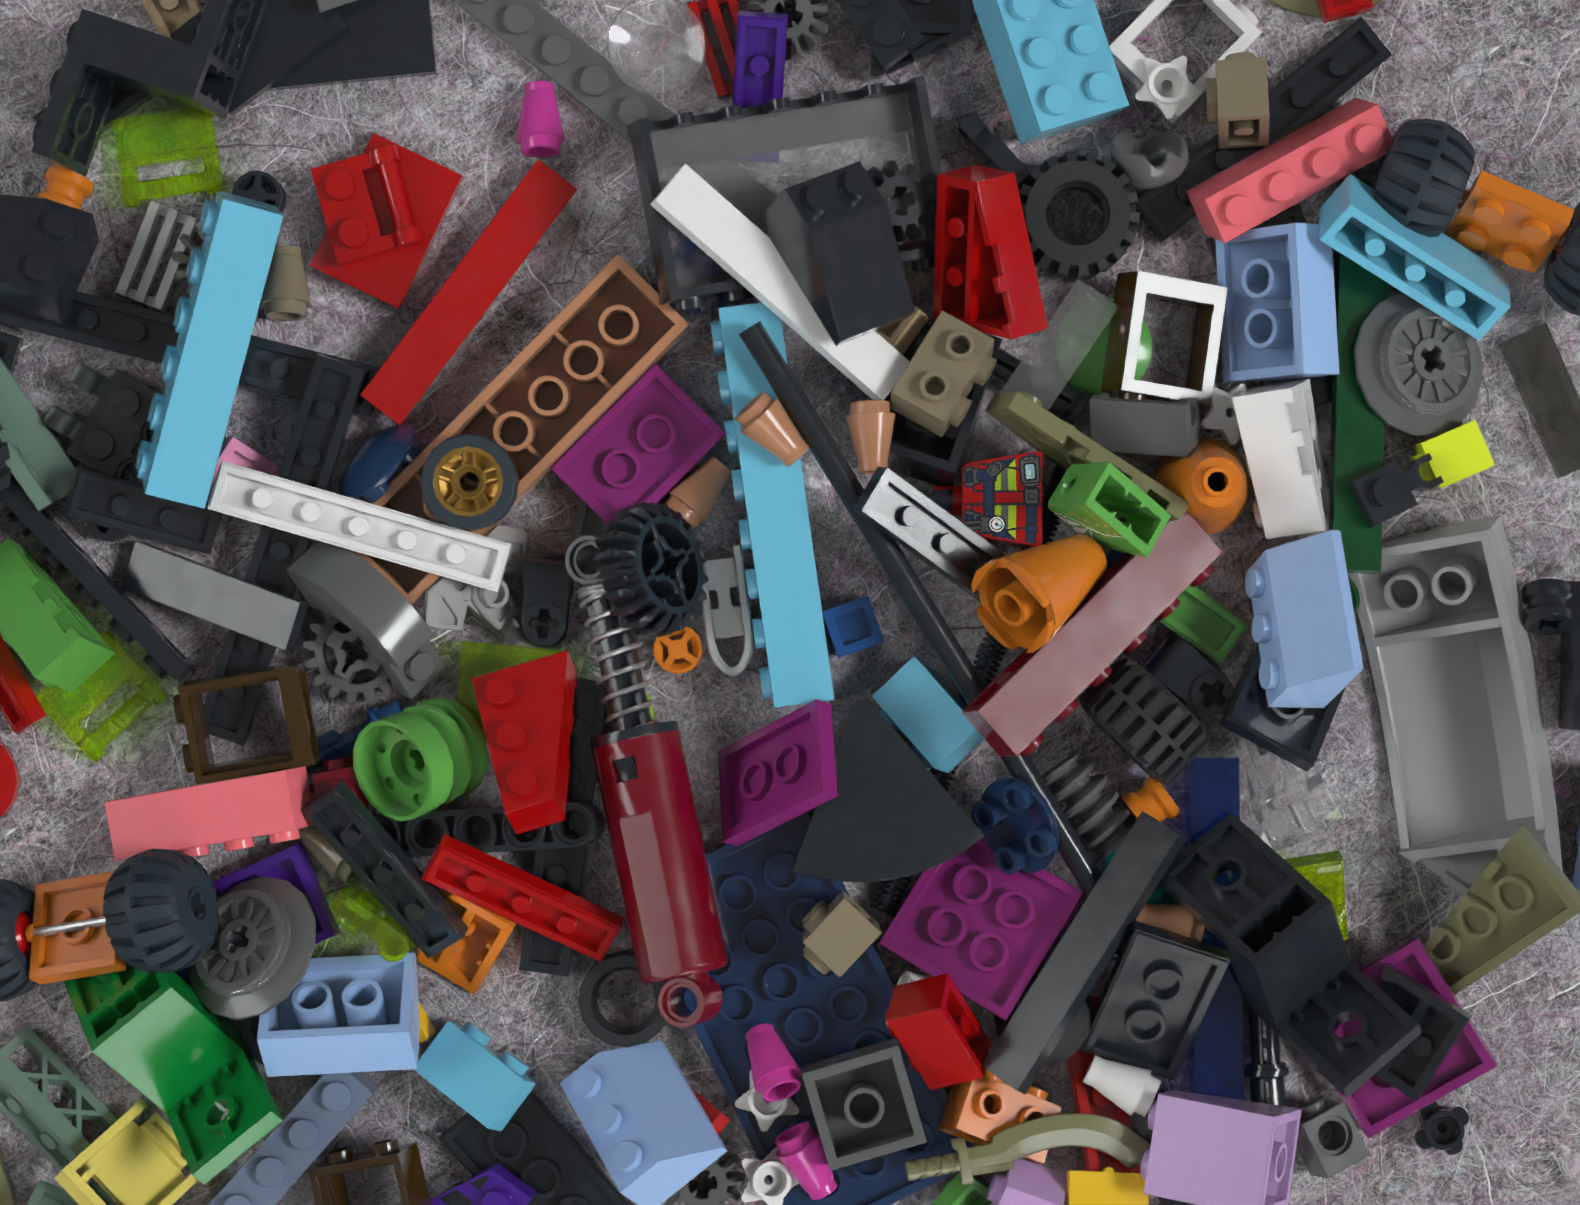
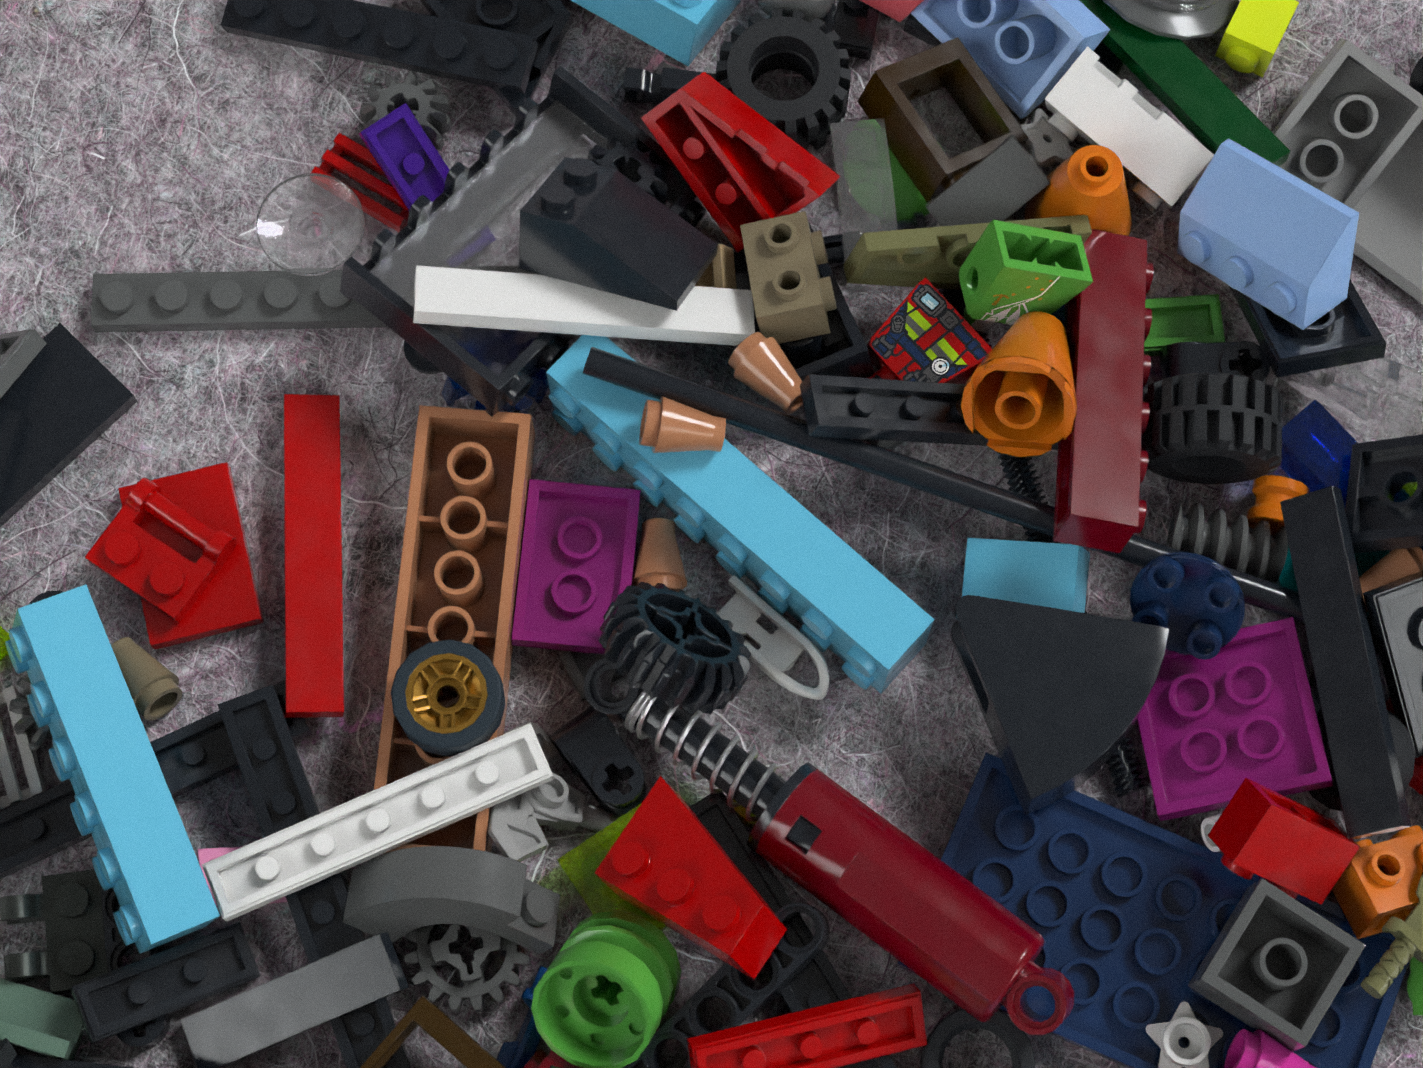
camera: 40 degrees left, 15 degrees down
dark blue dish [338,422,422,503] -> none
dark pink cone [516,81,565,158] -> none
orange wheel [653,626,703,674] -> none
magenta plate [718,699,838,846] -> none
dark pink cone [745,1024,802,1102] -> none
dark tan brick [802,890,881,977] -> none
blue plate [822,595,885,658] -> none
black plate [1347,453,1444,529] -> none

